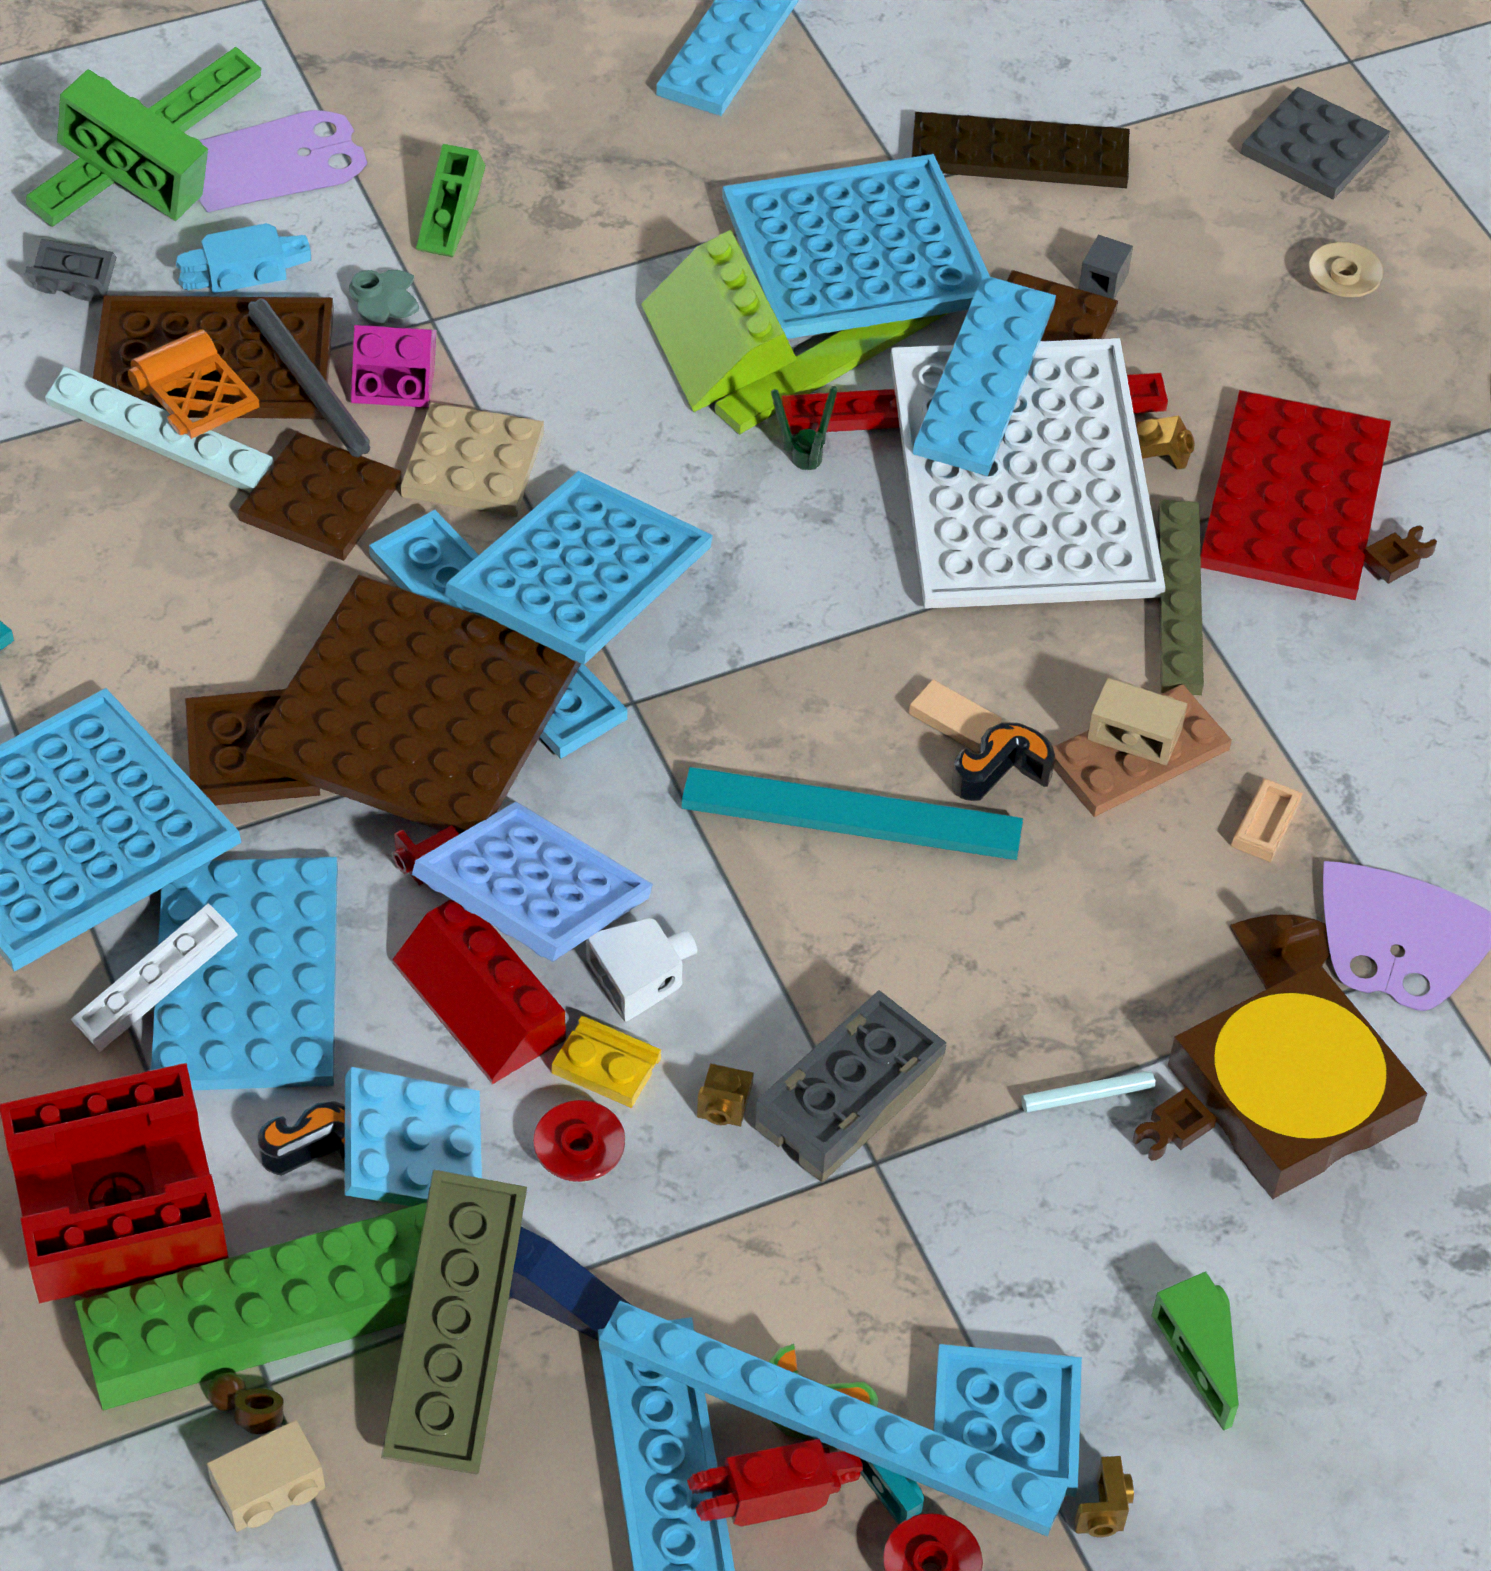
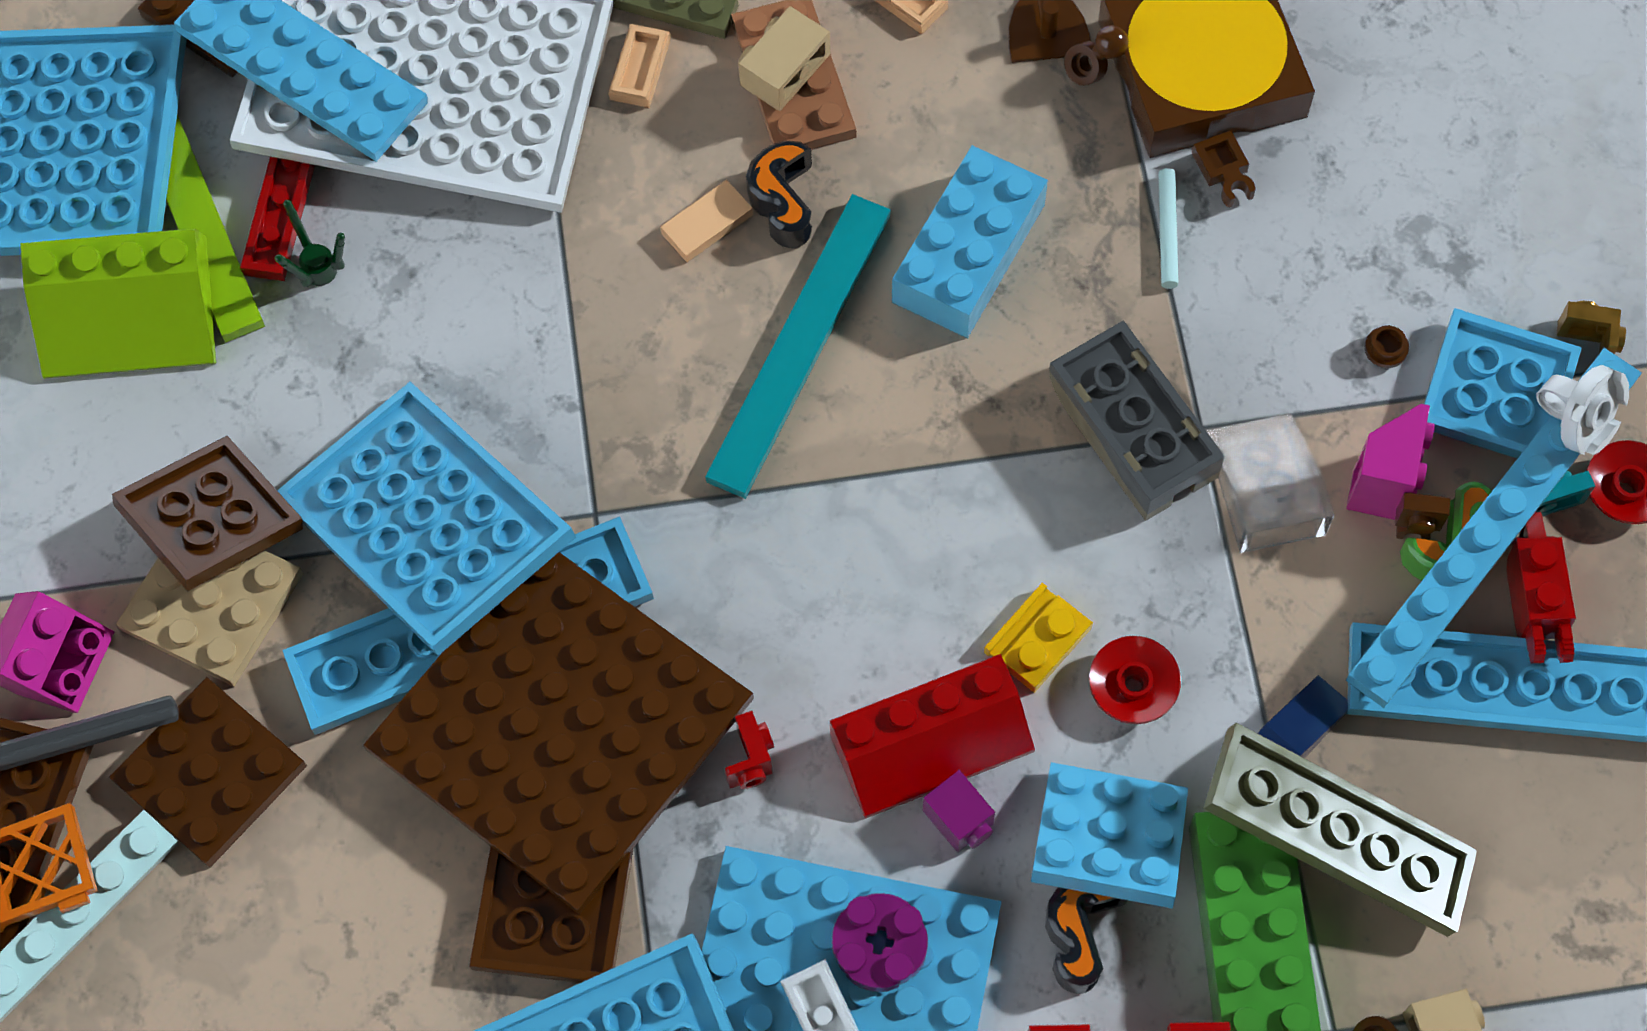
camera: 70 degrees left, 15 degrees up
light blue plate [412,802,653,962] -> none
white torso [586,918,697,1022] -> none
pearl gold bracket [697,1063,754,1127] -> none
bright green slope [1151,1271,1239,1430] -> none
none -> plate [112,436,303,591]
none -> light nougat tile [608,24,671,108]
none -> magenta plate [832,893,928,992]
none -> medium azure brick [892,145,1048,338]
none -> magenta brick [922,770,995,853]
none -> reddish brown plate [1064,25,1129,86]
none -> clear slope [1206,413,1335,553]
none -> dark pink slope [1346,404,1435,520]
none -> reddish brown plate [1364,325,1409,368]
none -> reddish brown plate [1395,492,1450,540]
none -> white tile [1536,365,1629,455]

